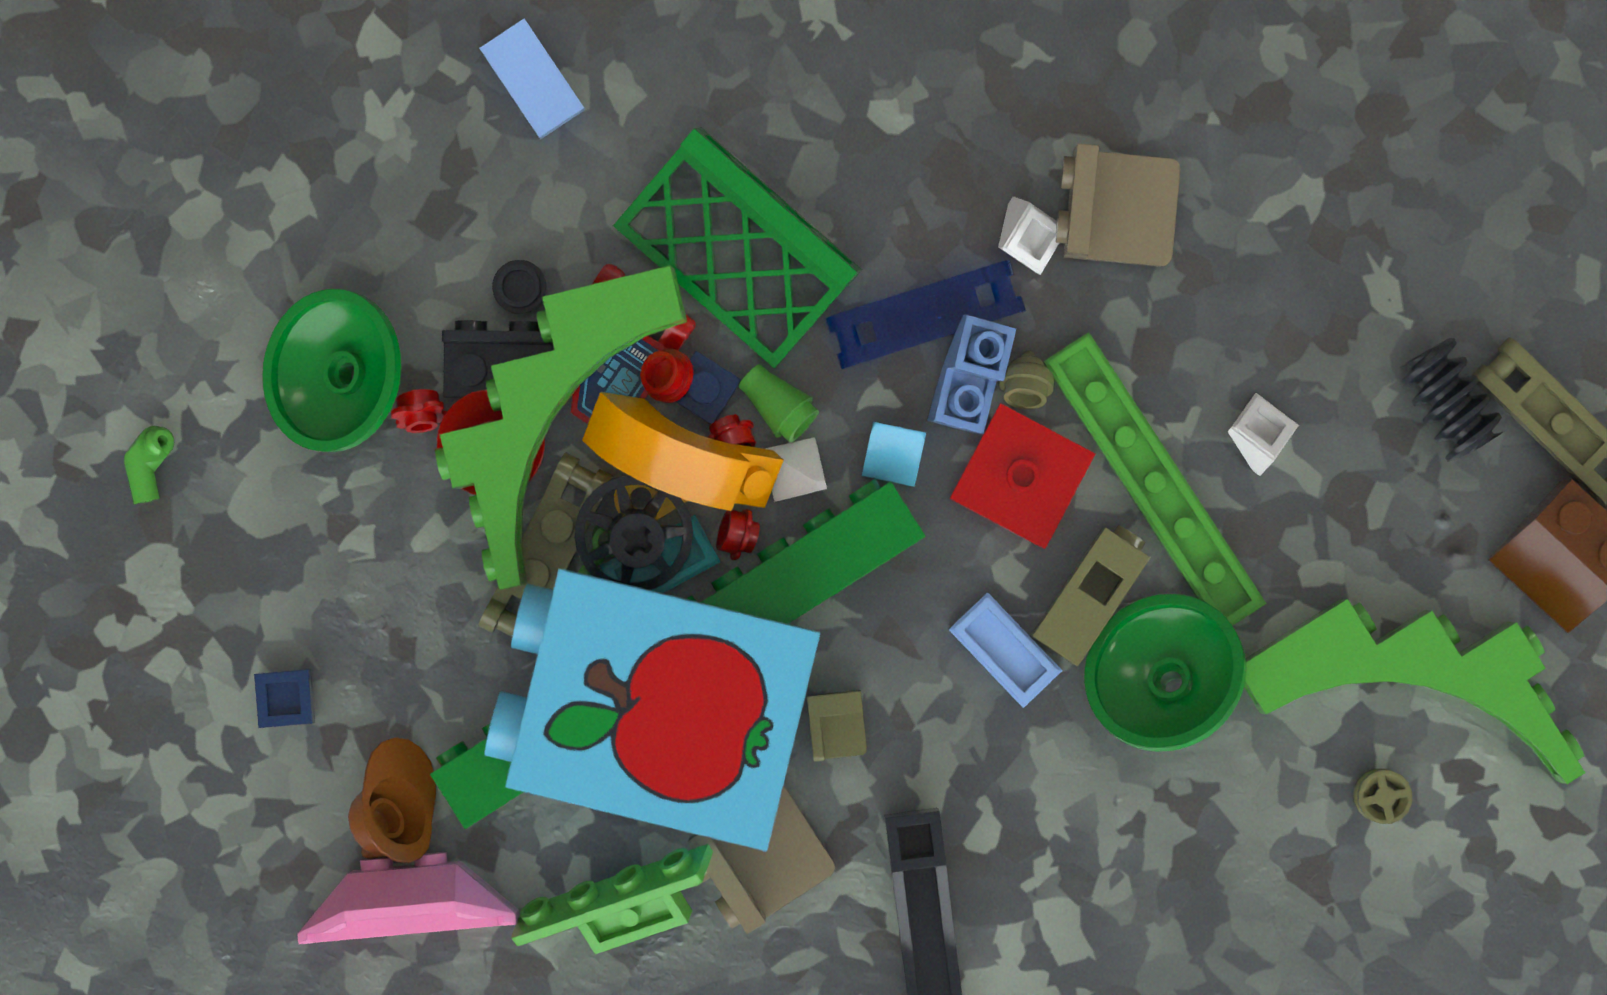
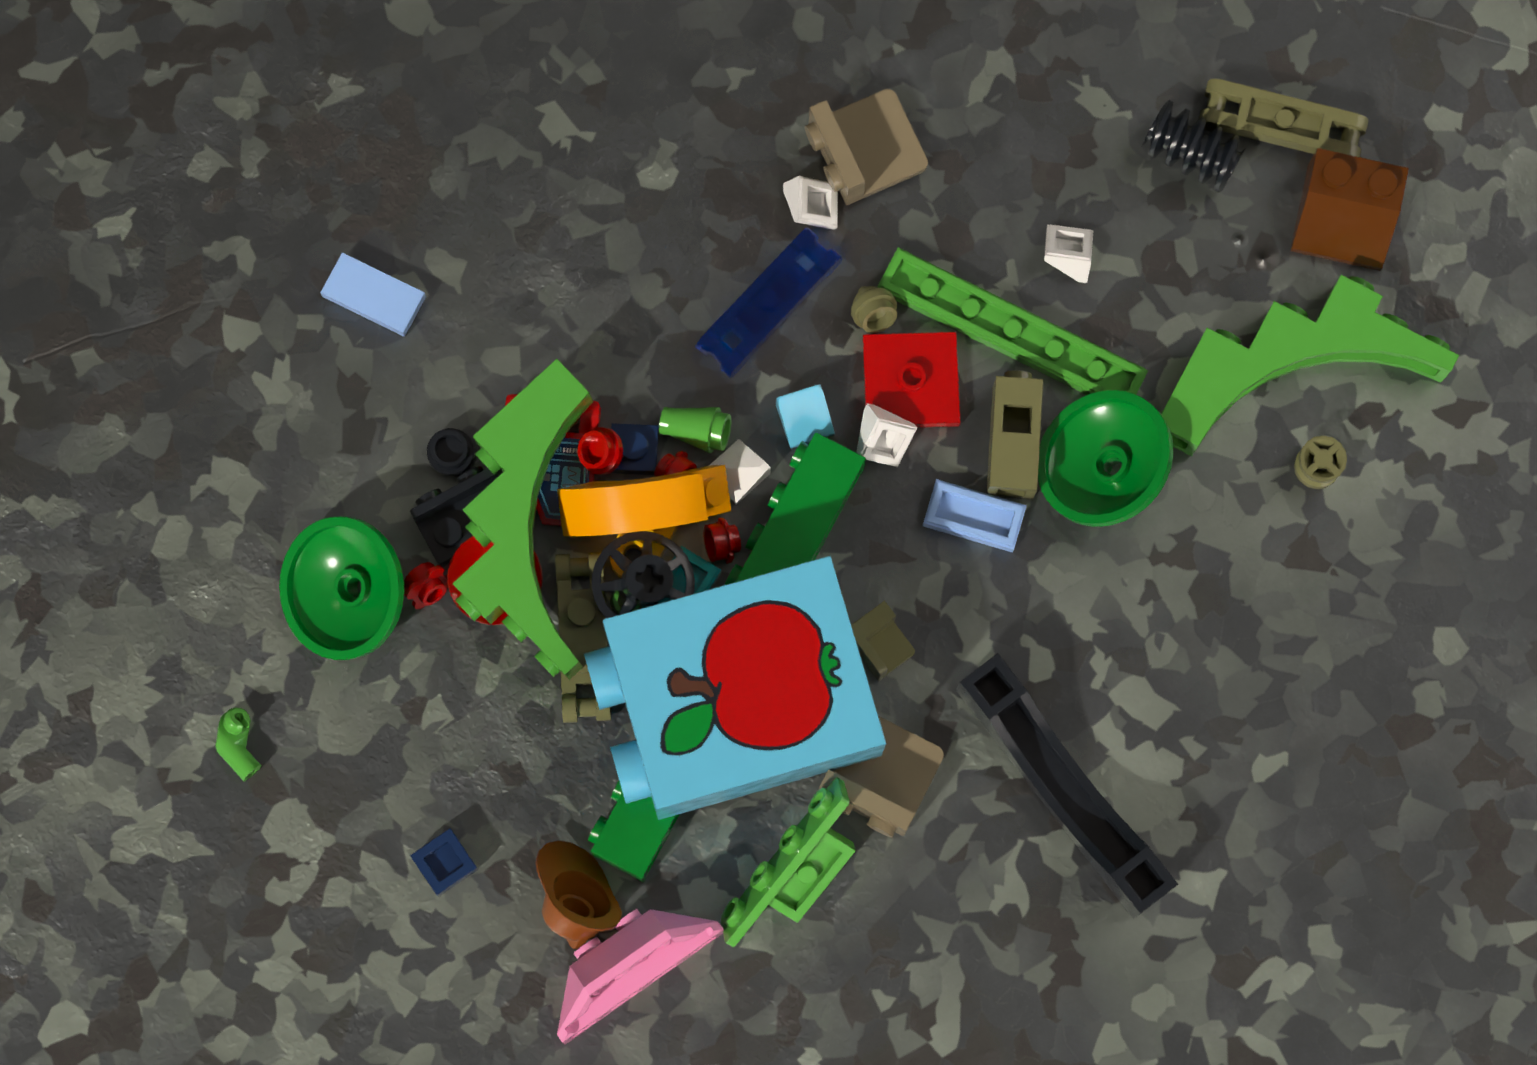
camera: 35 degrees left, 10 degrees down
green fence [613,127,863,368] -> none
medium blue slope [927,315,1016,434] -> none
none -> white slope [856,403,917,467]

